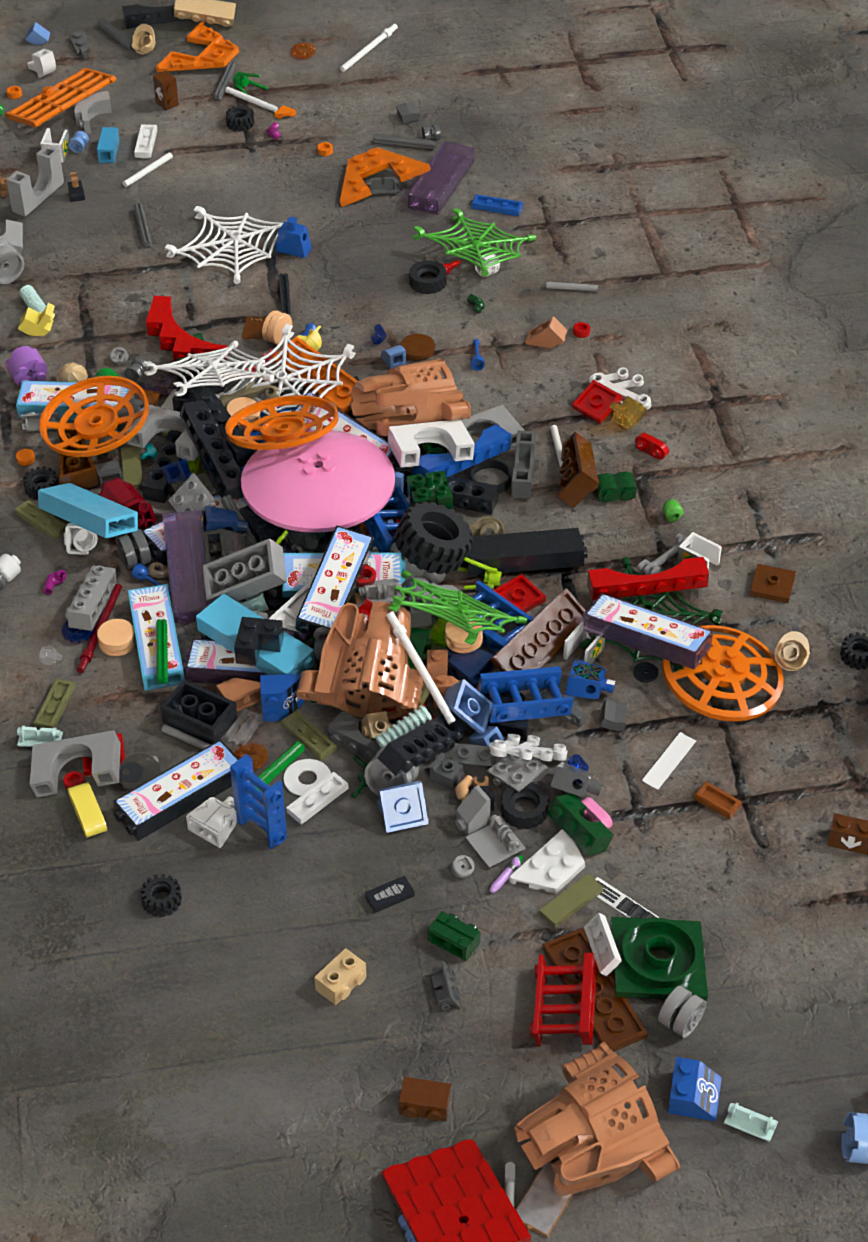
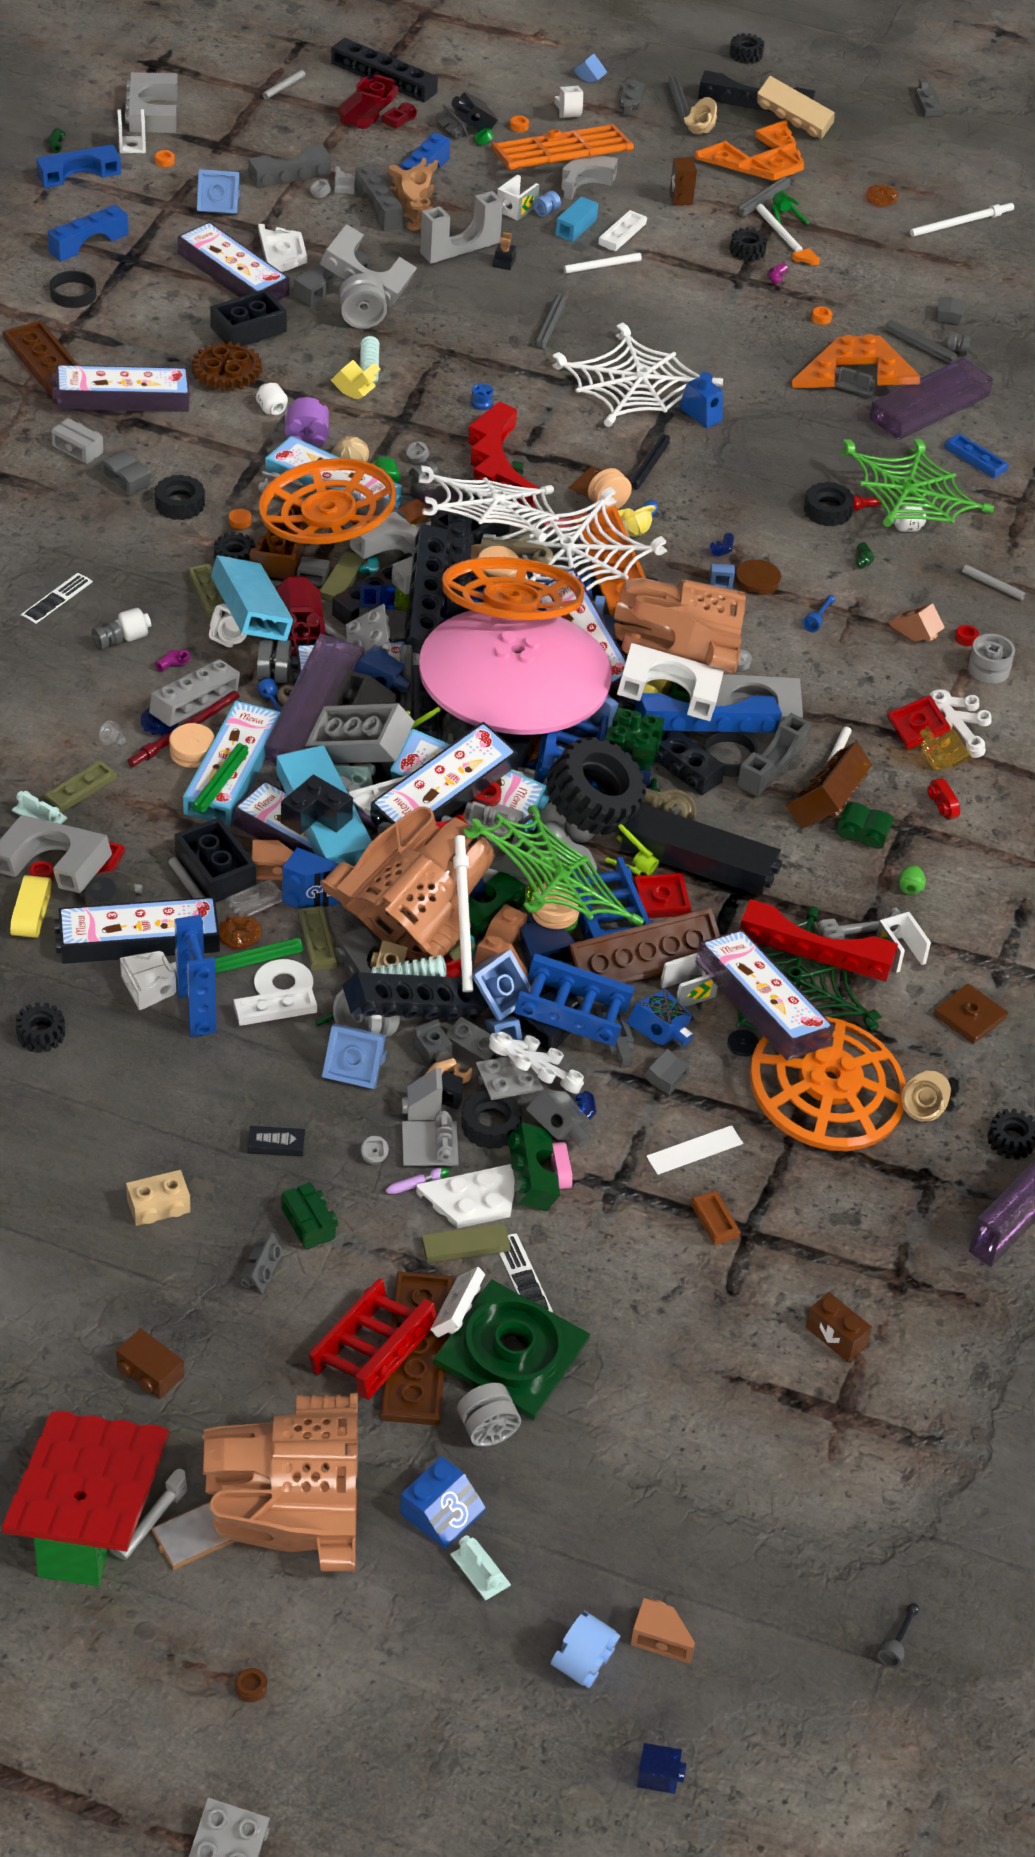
camera: 25 degrees right, 0 degrees up
none -> blue wheel [471,383,493,410]
none -> light grey wheel [968,634,1015,684]

